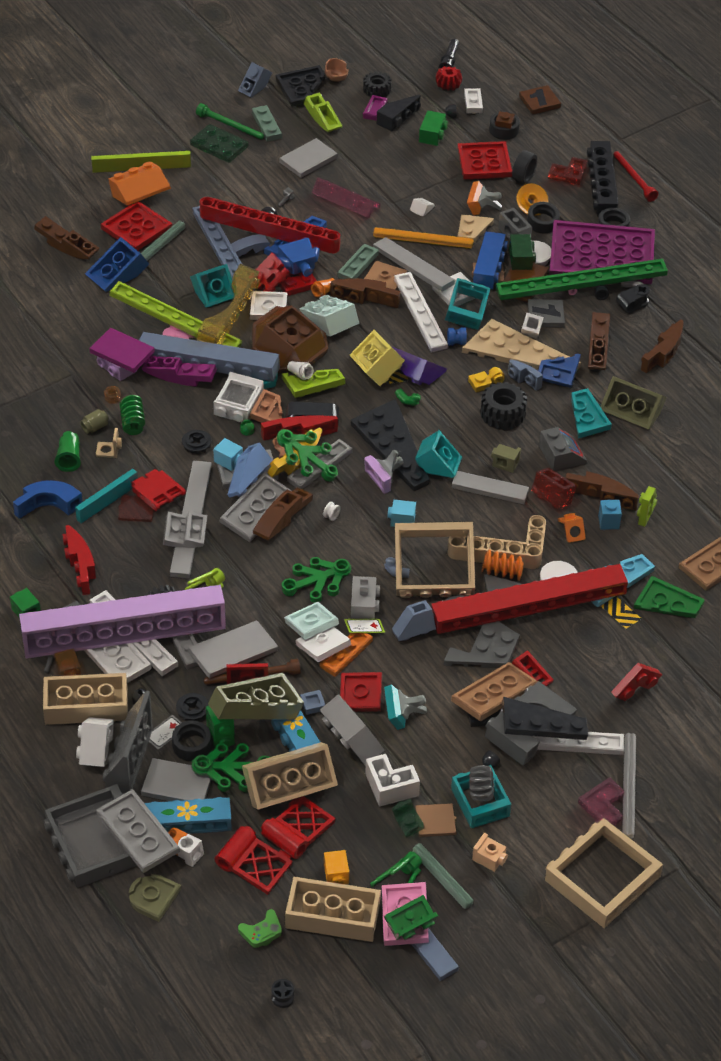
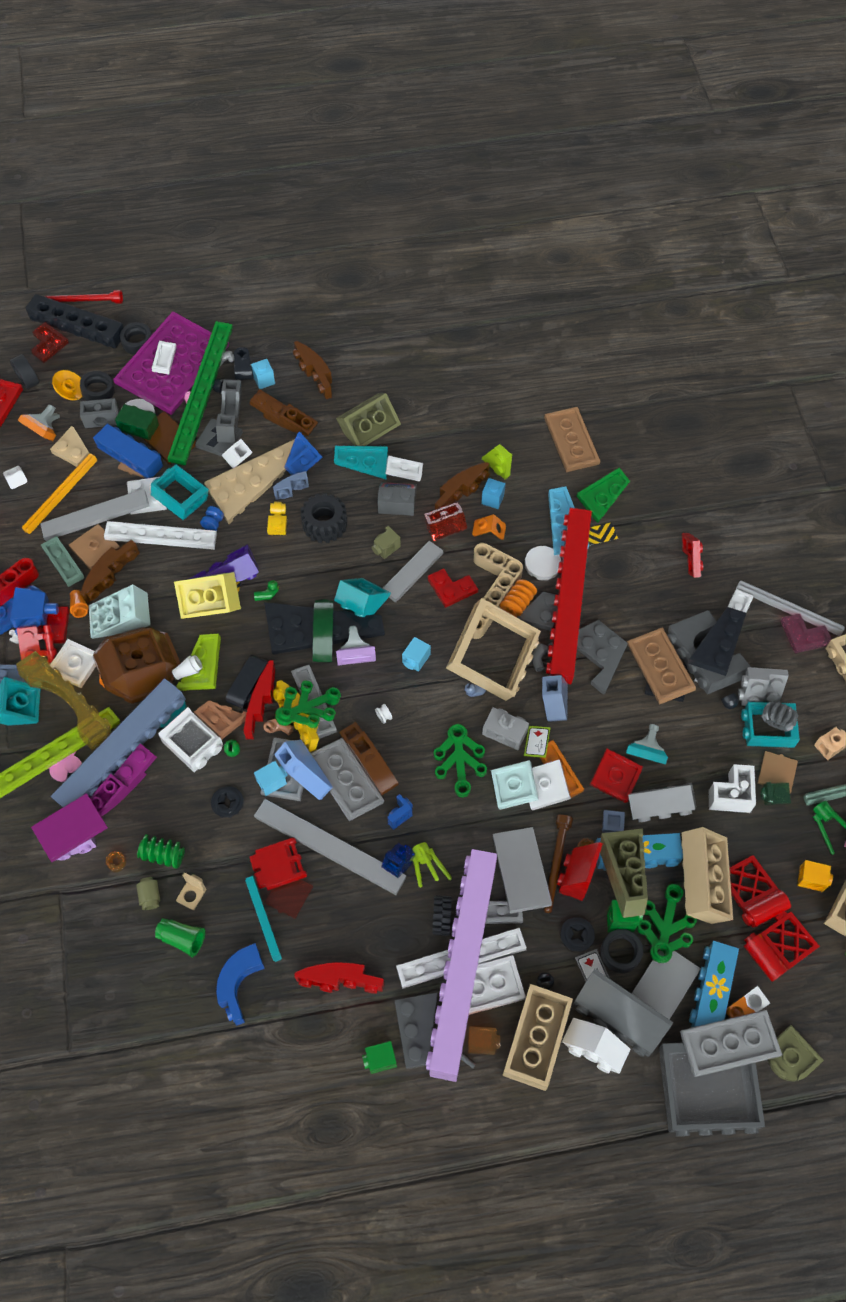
camera: 65 degrees left, 15 degrees up
light grey slope [163,511,207,548] -> none
red slope [511,650,554,686] -> none
none -> white tile [152,341,177,374]
none -> dark grey arch [216,380,242,443]
none -> medium azure brick [251,359,275,389]
none -> dark green arch [313,599,333,662]
none -> clear blue brick [381,843,415,878]
none -> white plate [385,456,423,481]
none -> blue bracket [387,794,413,830]
none -> red plate [428,569,478,608]
none -> light grey plate [737,667,789,706]

